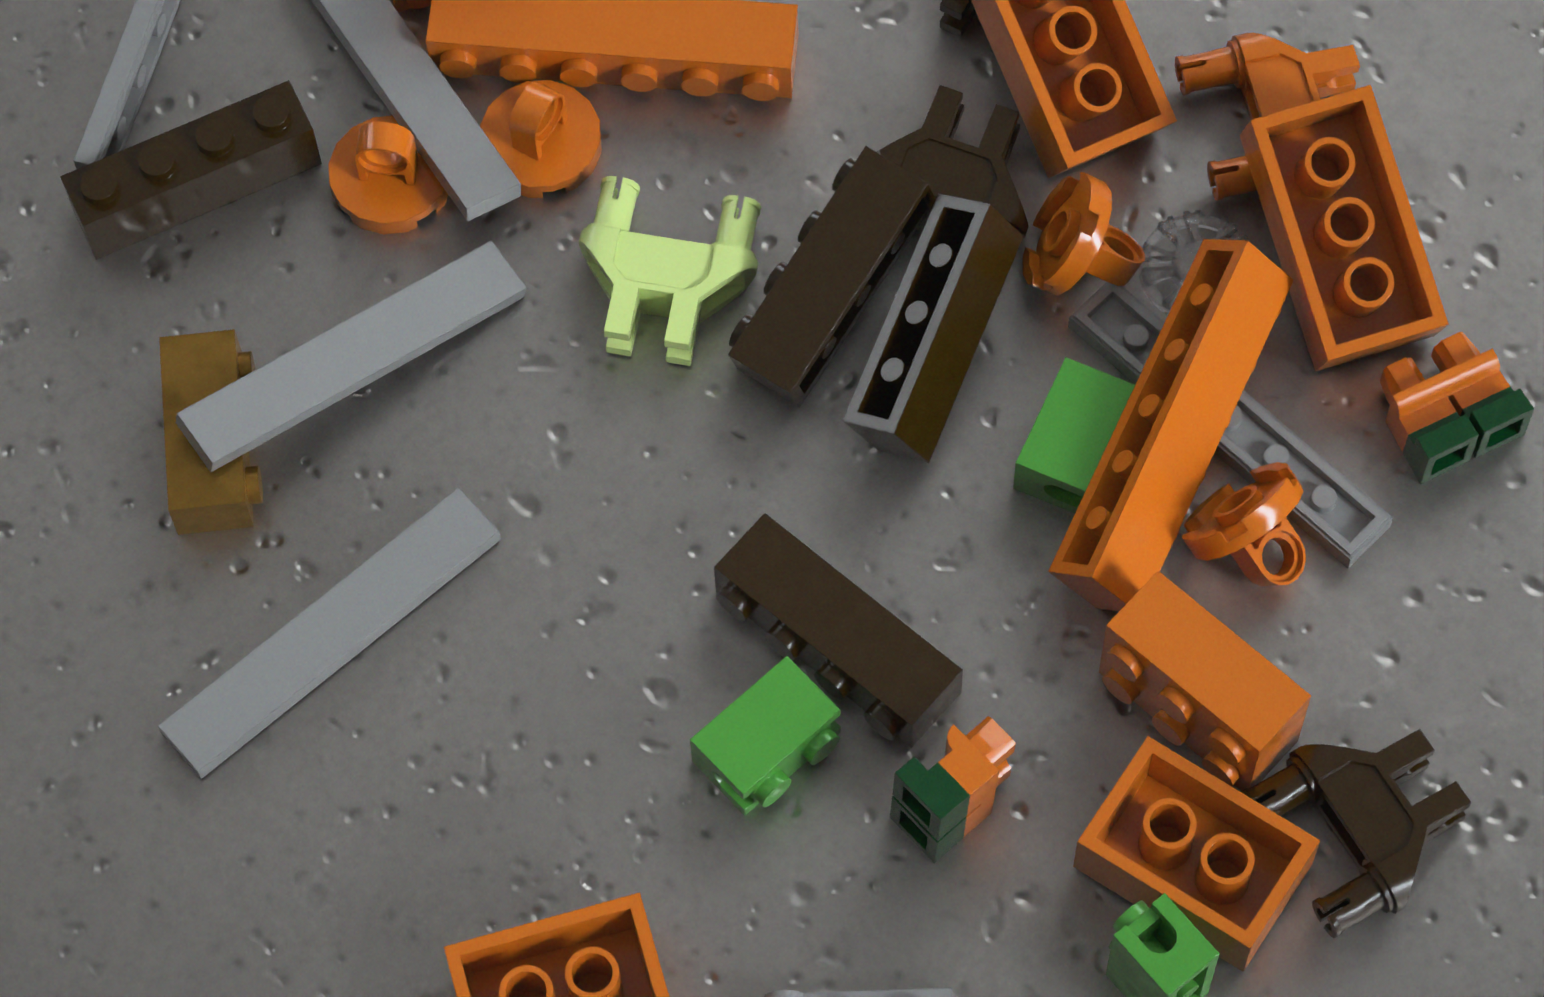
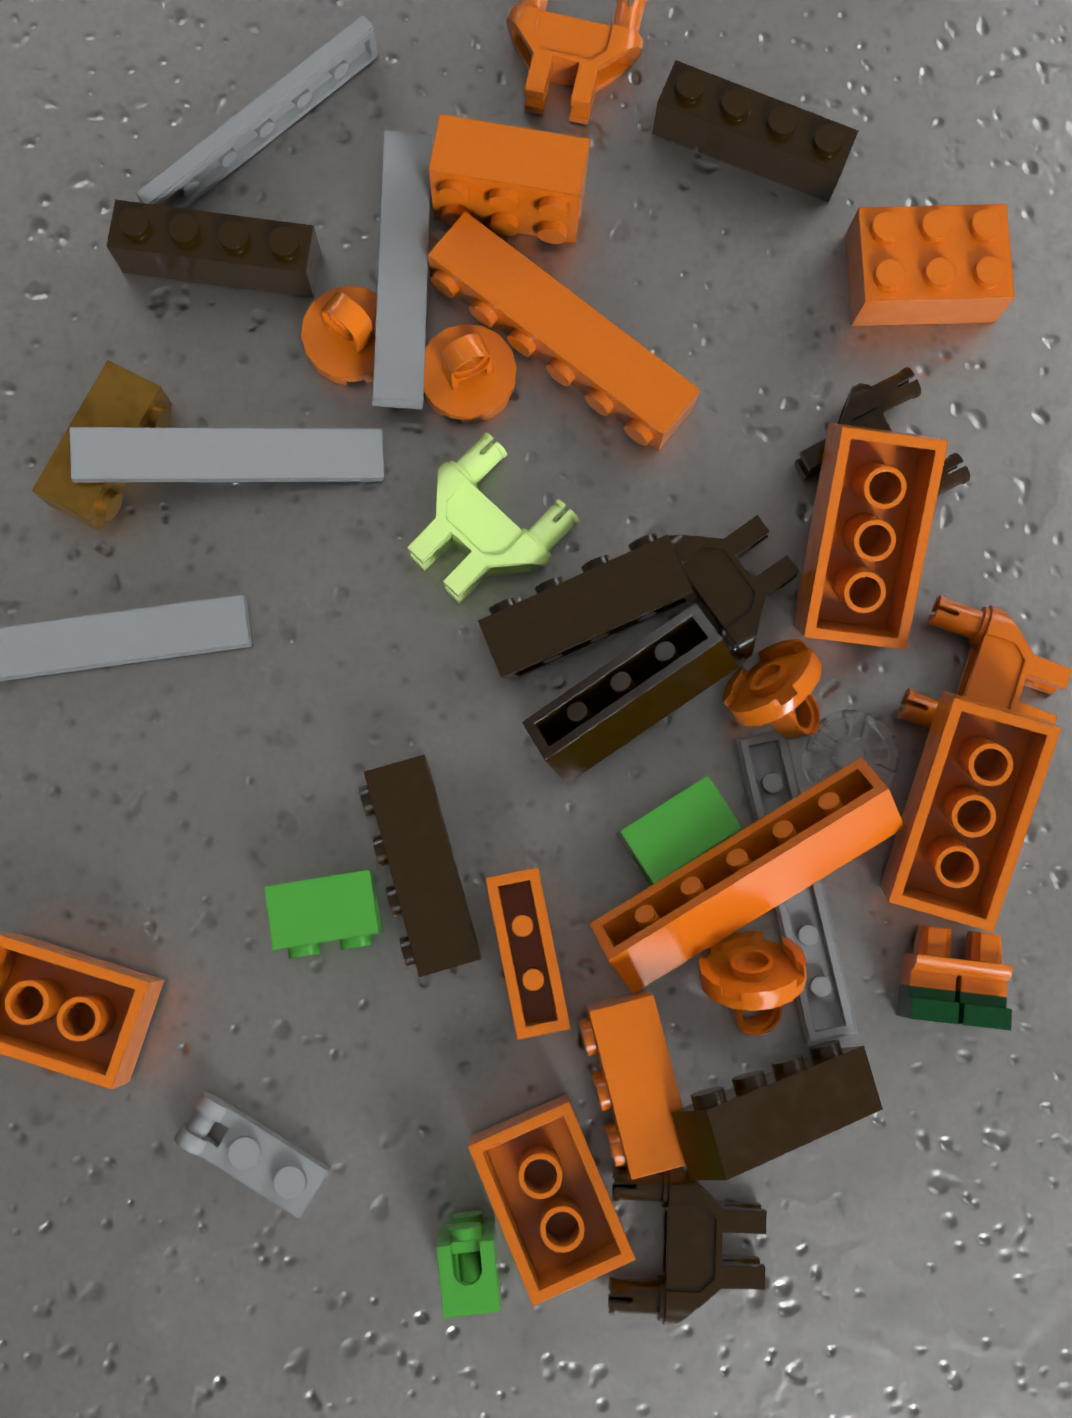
camera: 25 degrees right, 15 degrees up
hips [890,716,1016,864] -> none
none -> orange brick [485,867,571,1040]
none -> dark brown brick [671,1040,883,1180]

